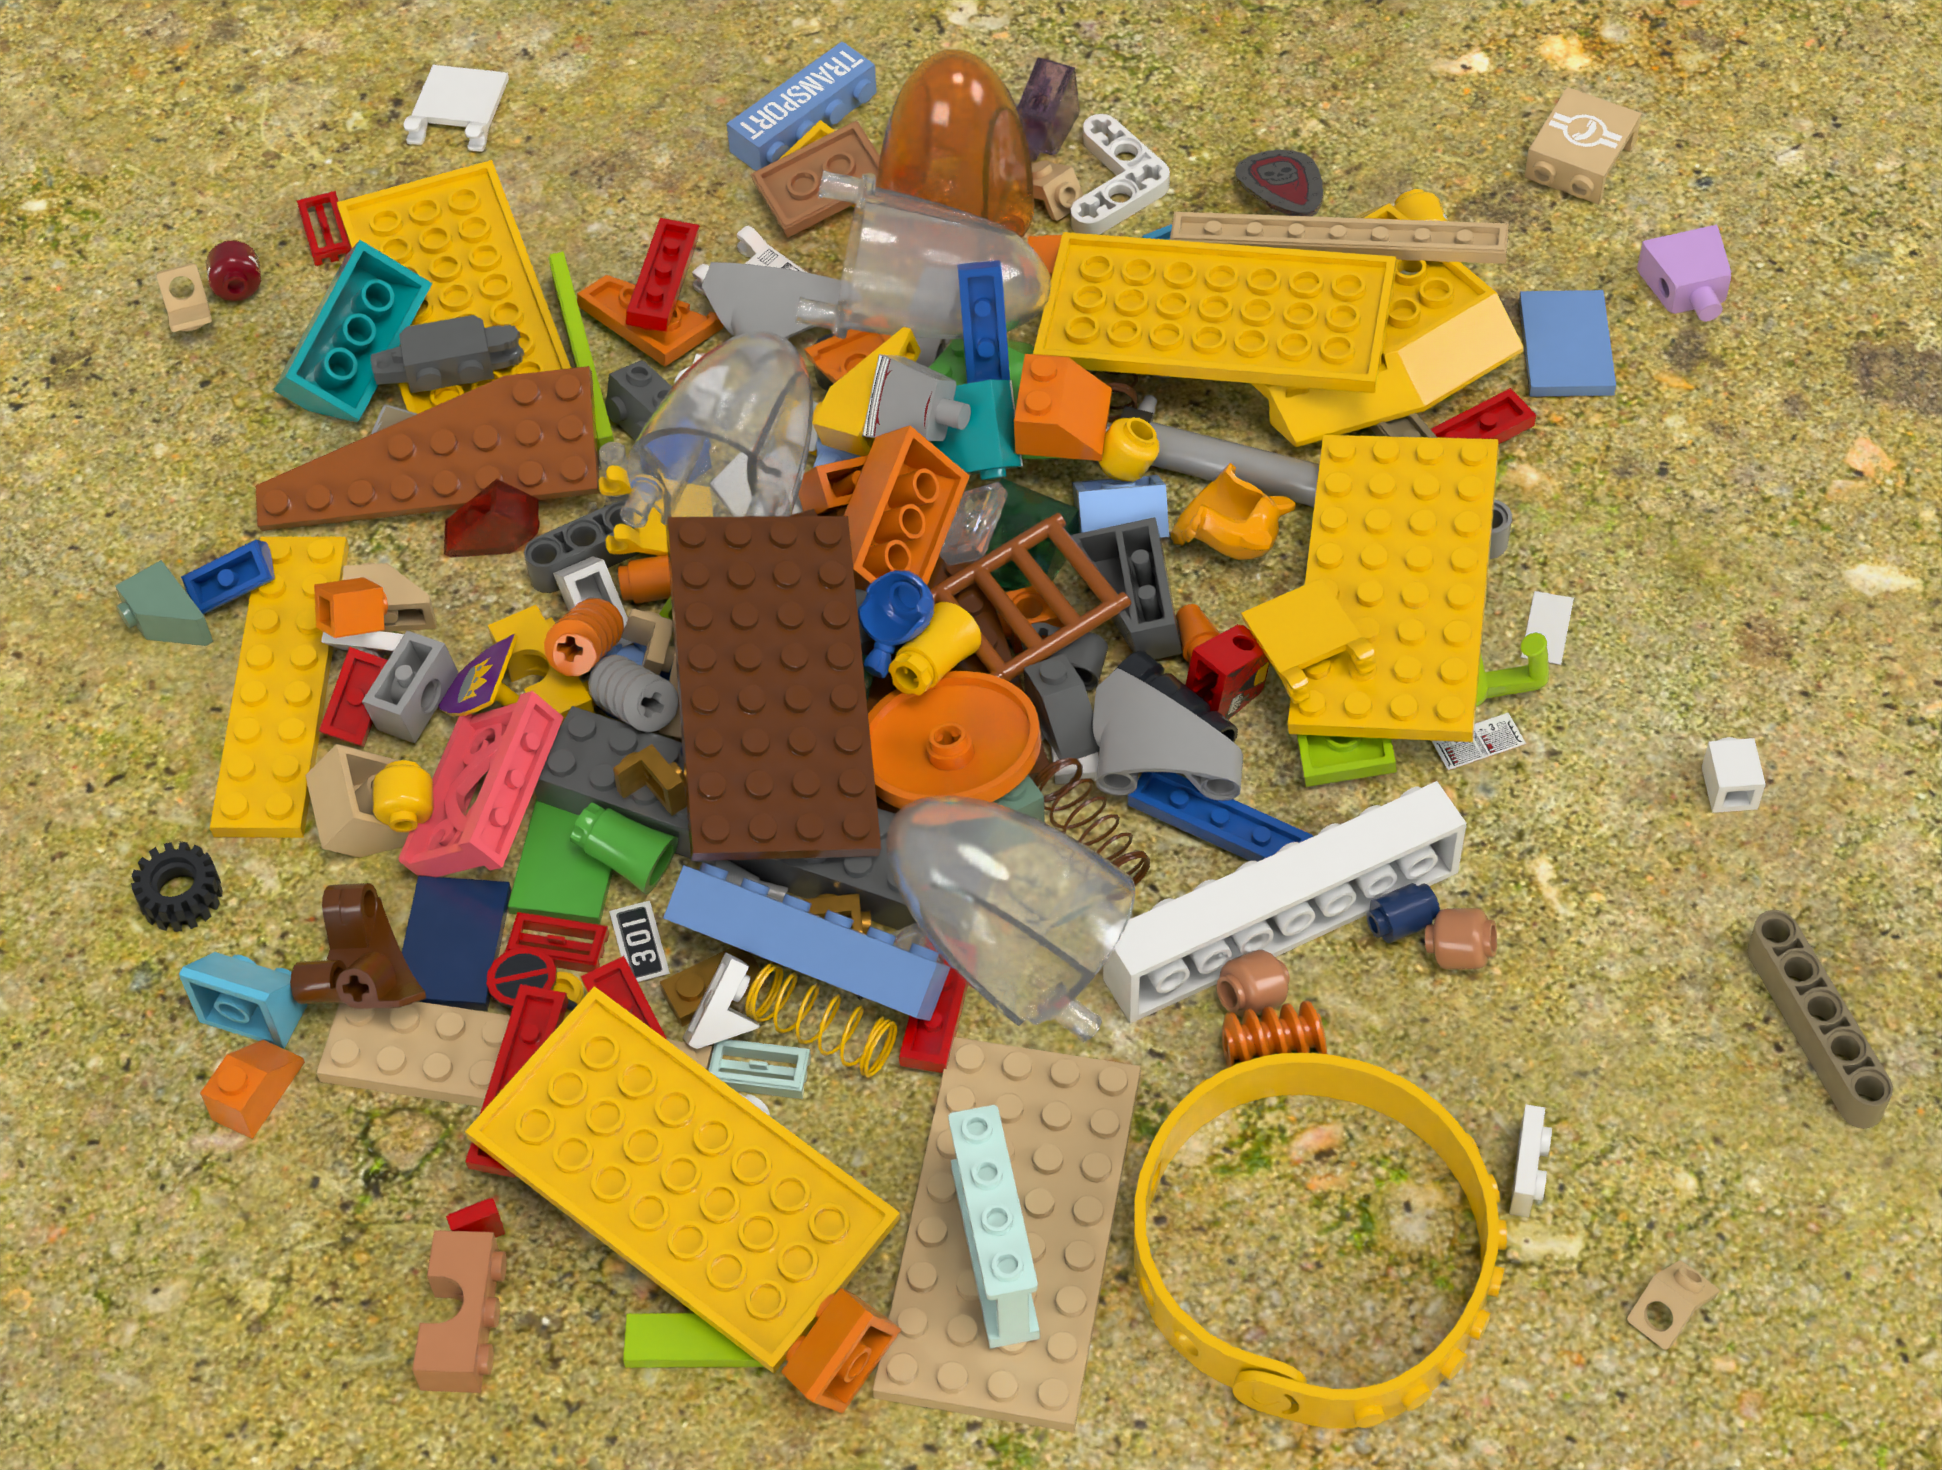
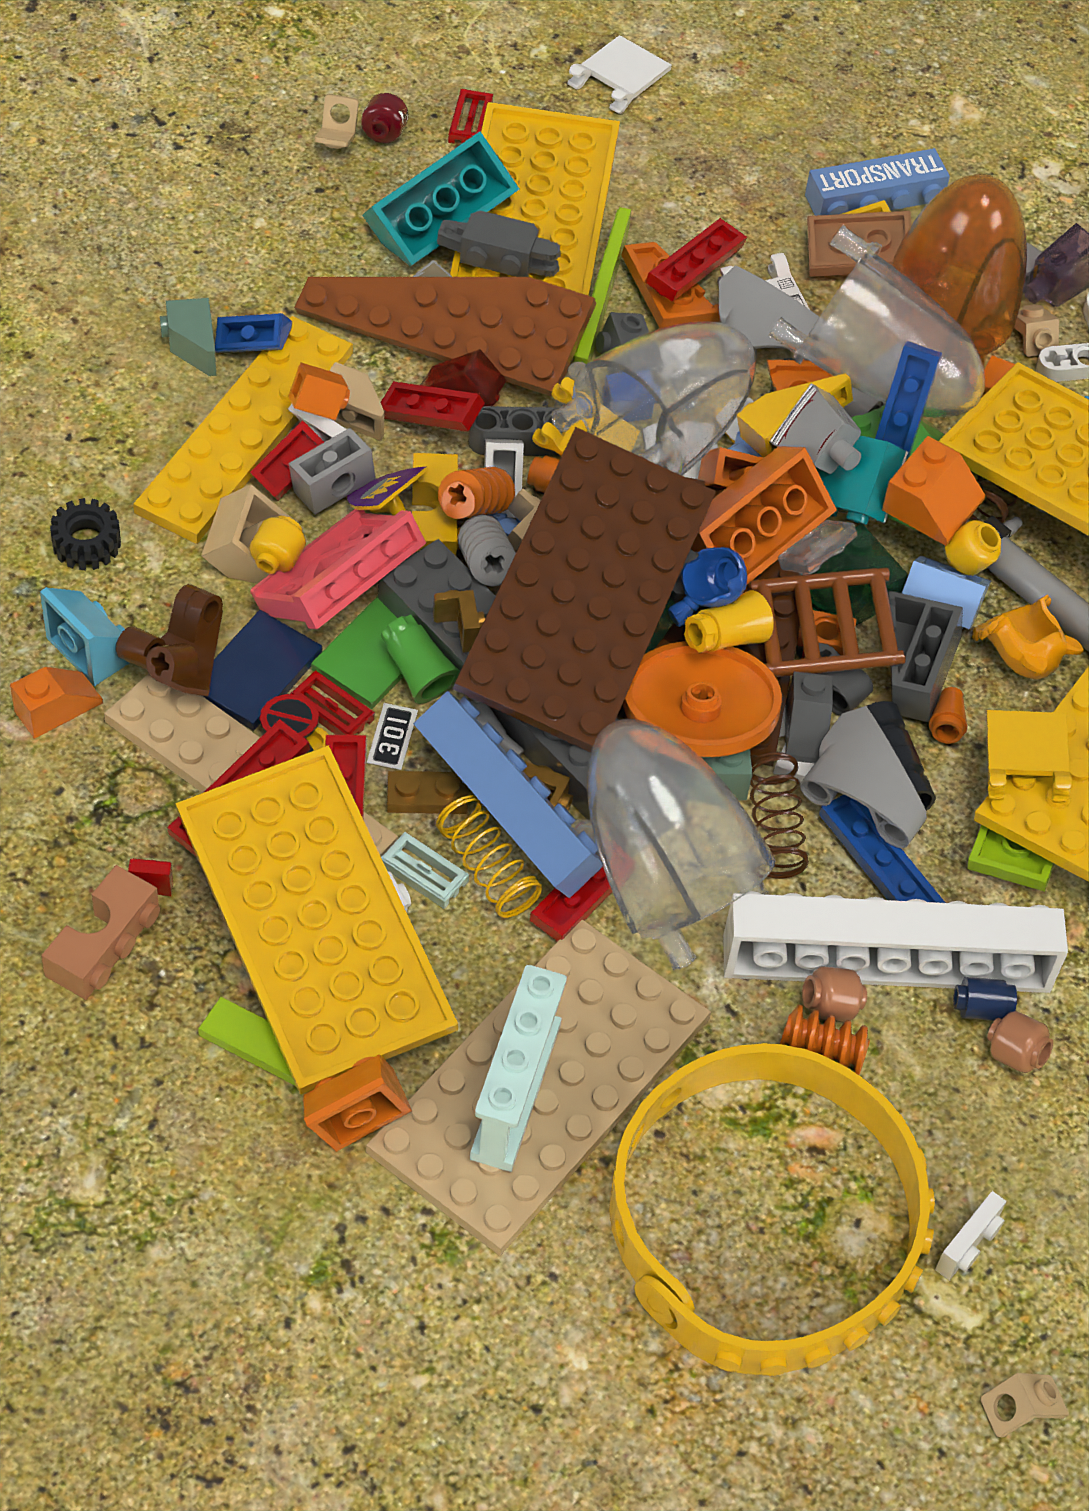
camera: 20 degrees right, 0 degrees up
white slope [683,953,760,1049] -> none
red torso [1185,624,1270,720] -> none
none -> red plate [380,381,485,432]

